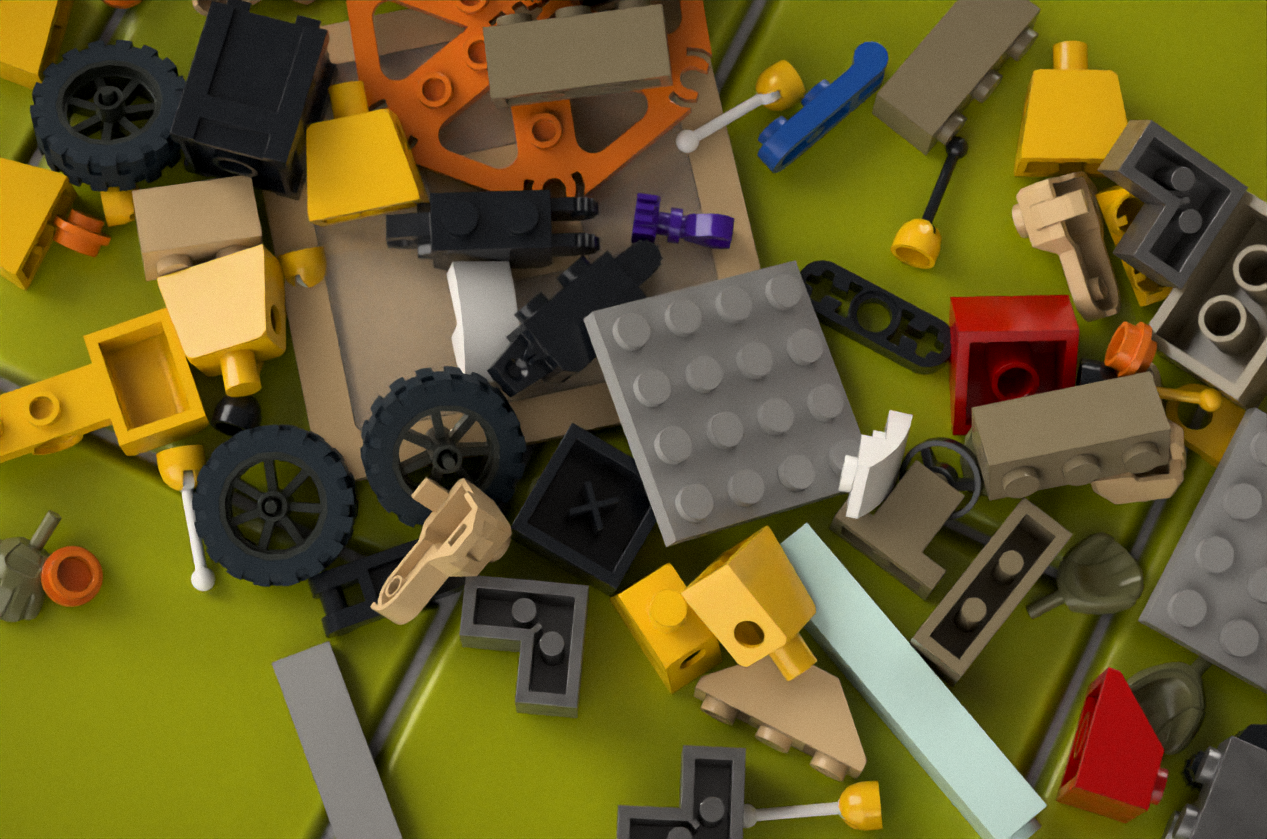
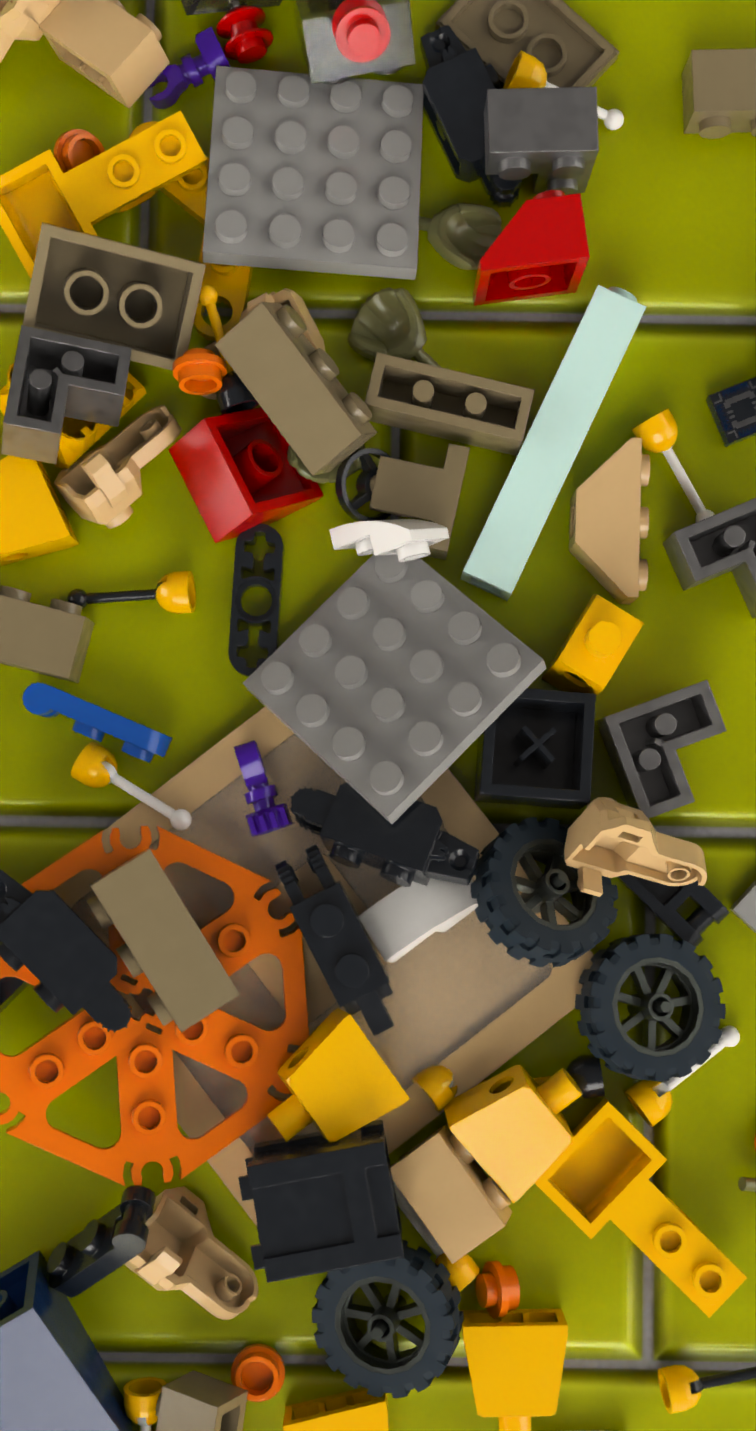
camera: 115 degrees left, 10 degrees up
yellow torso [681,525,817,681] -> none

